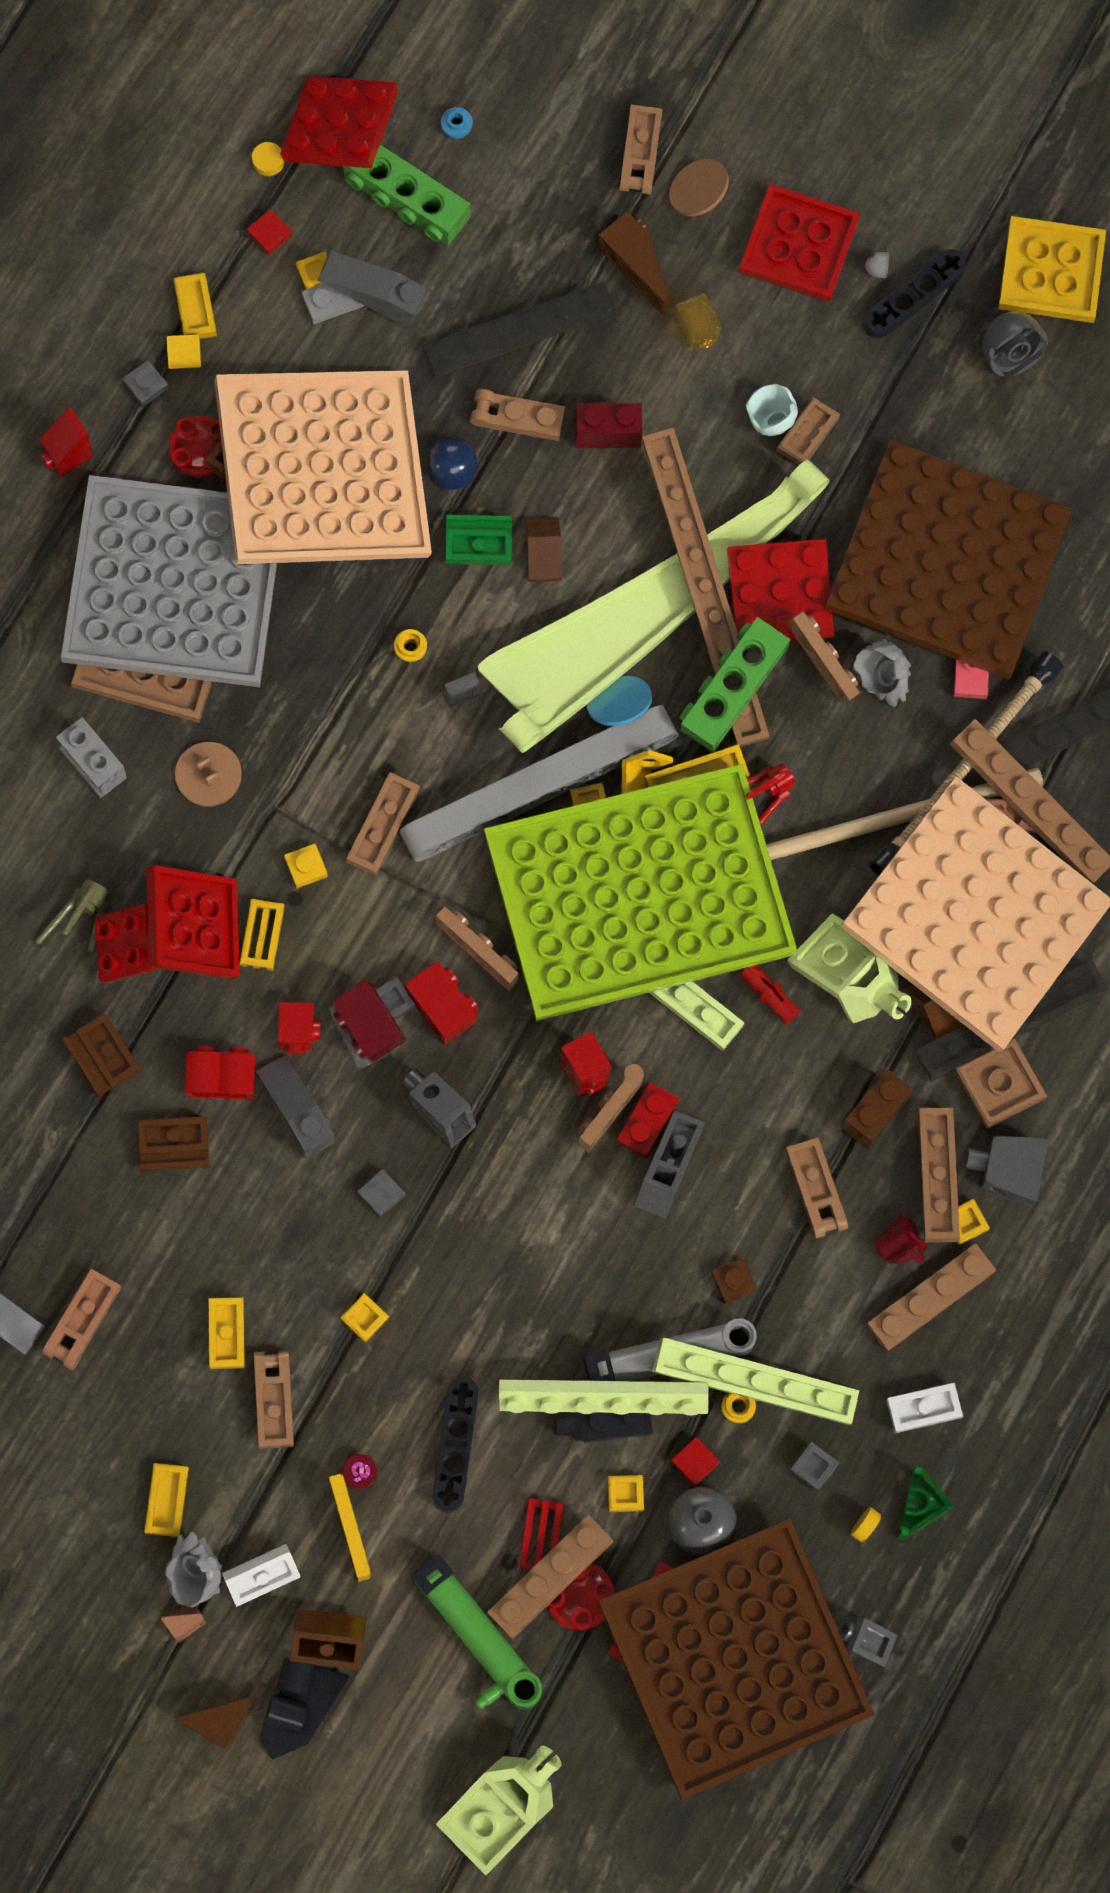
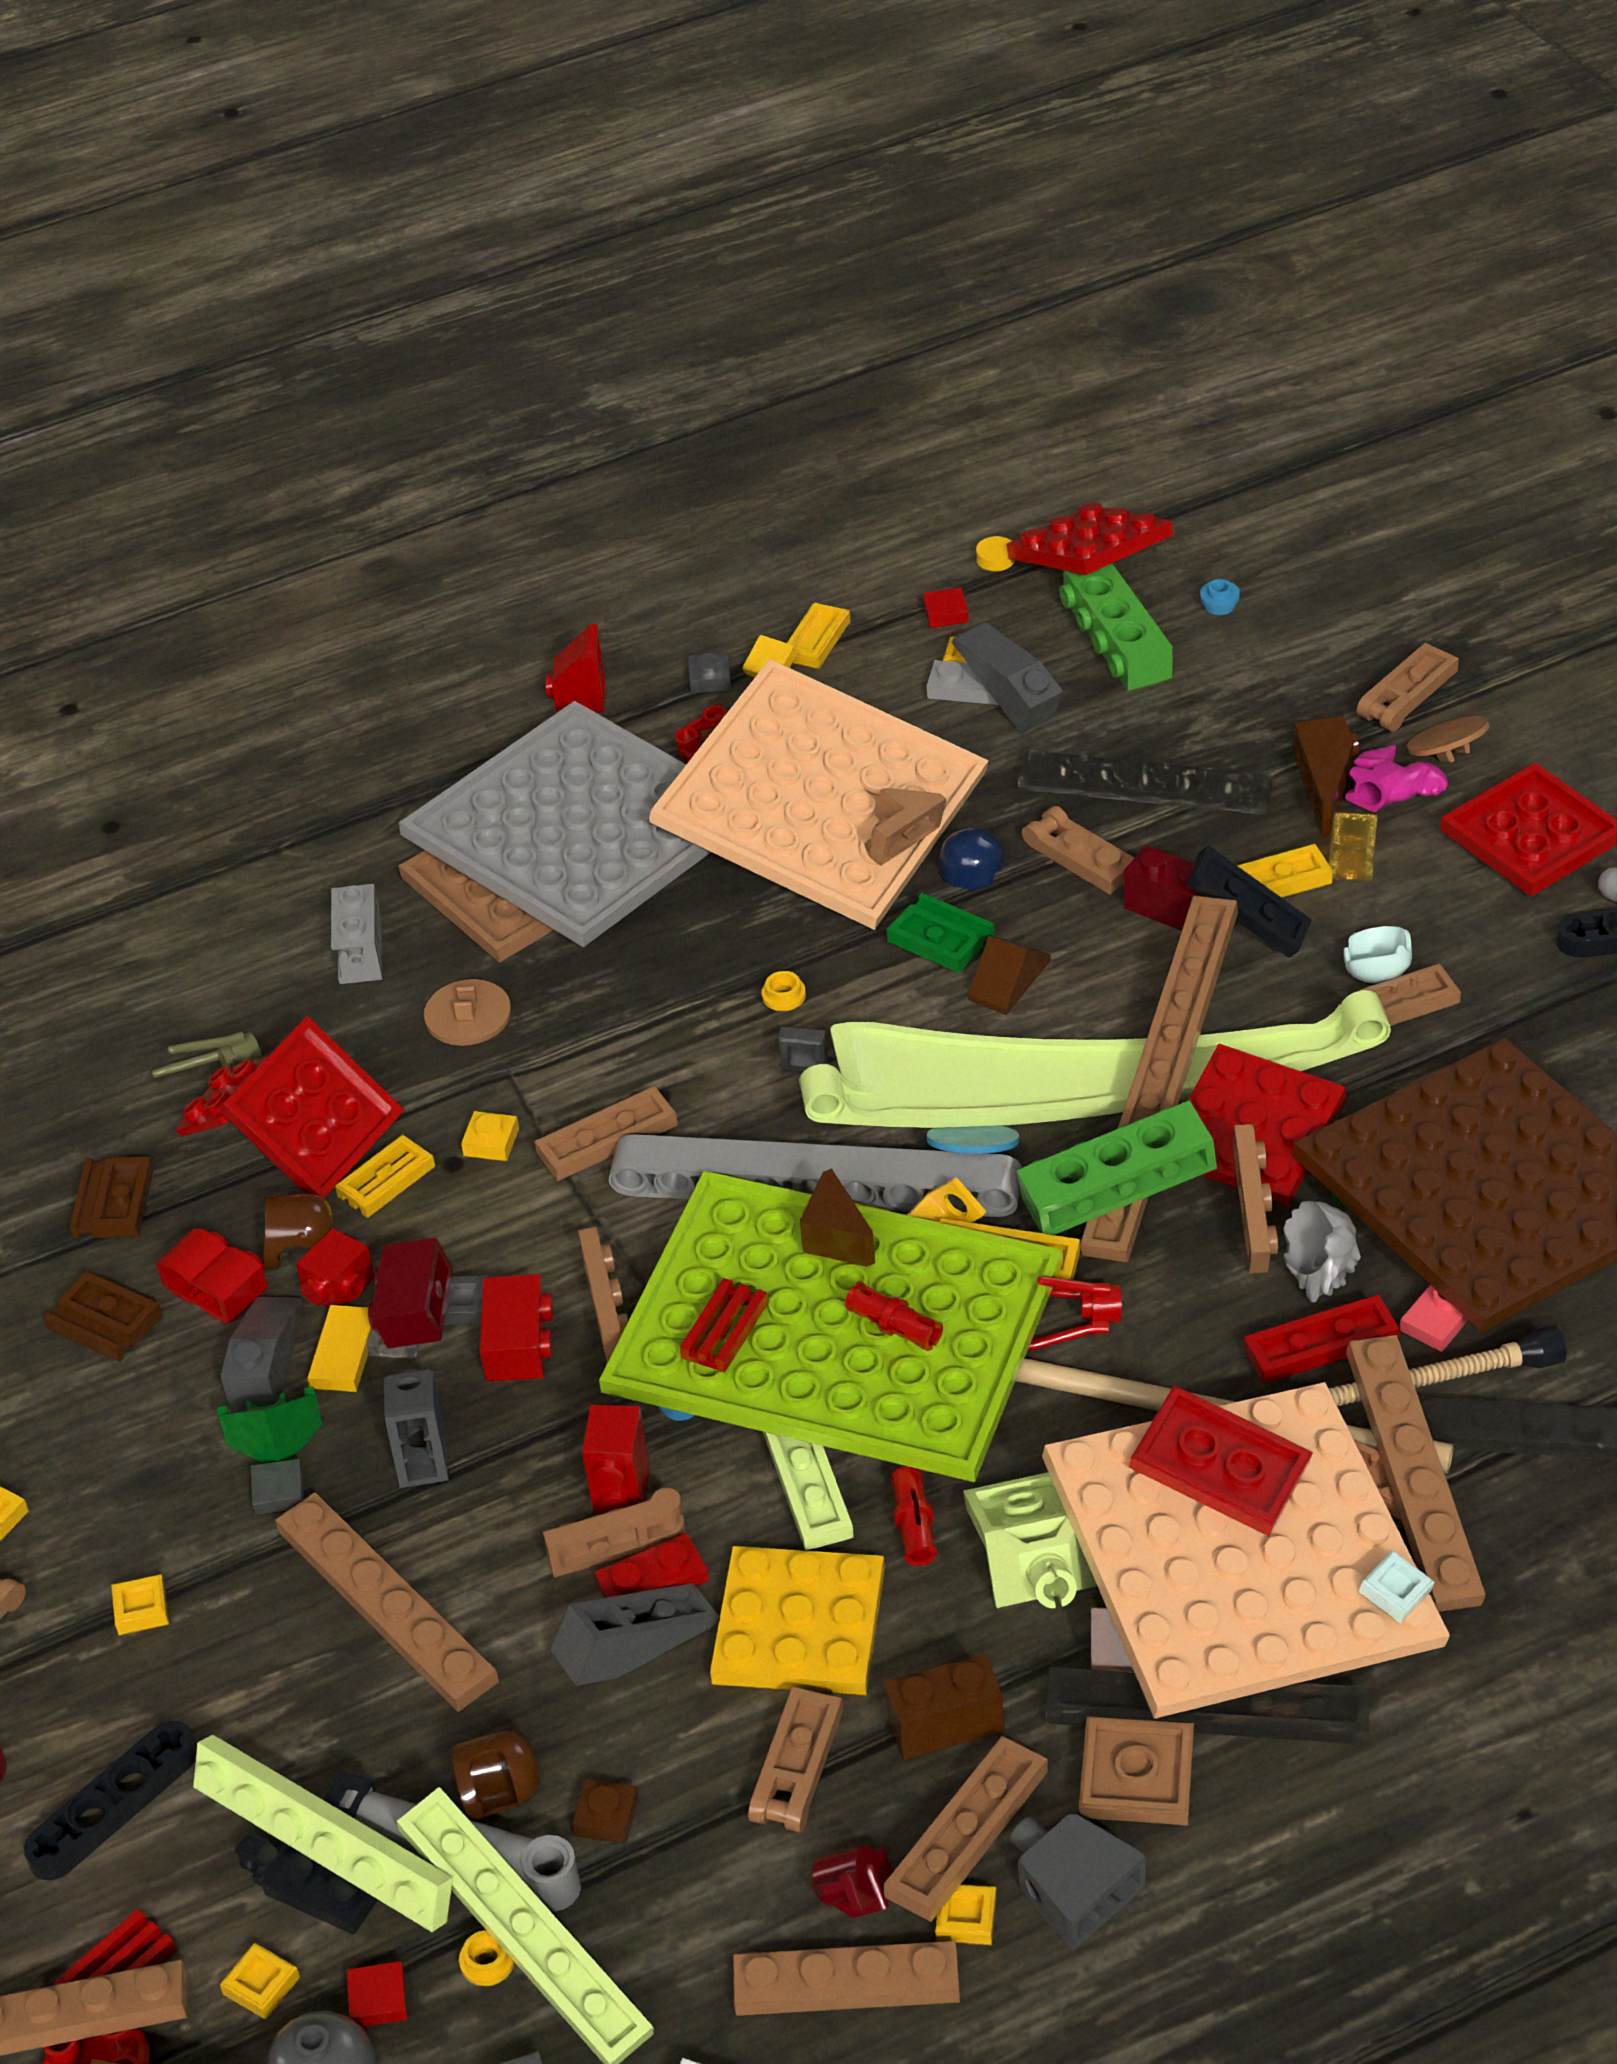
camera: 45 degrees right, 30 degrees down
none -> green slope [217,1387,323,1464]
none -> reddish brown helmet [263,1194,335,1270]
none -> medium nougat plate [275,1492,499,1712]
none -> yellow tile [308,1305,375,1392]
none -> reddish brown helmet [452,1730,540,1821]
none -> red tile [680,1278,768,1373]
none -> yellow plate [710,1546,885,1695]
none -> reddish brown slope [800,1168,875,1267]
none -> red pin [845,1281,943,1351]
none -> medium nougat slope [869,788,946,866]
none -> red tile [1129,1385,1313,1536]
none -> black plate [1185,845,1312,958]
none -> yellow plate [1237,844,1333,898]
none -> red plate [1244,1294,1400,1384]
none -> dark pink animal [1345,745,1448,813]
none -> light aqua tile [1358,1550,1435,1624]

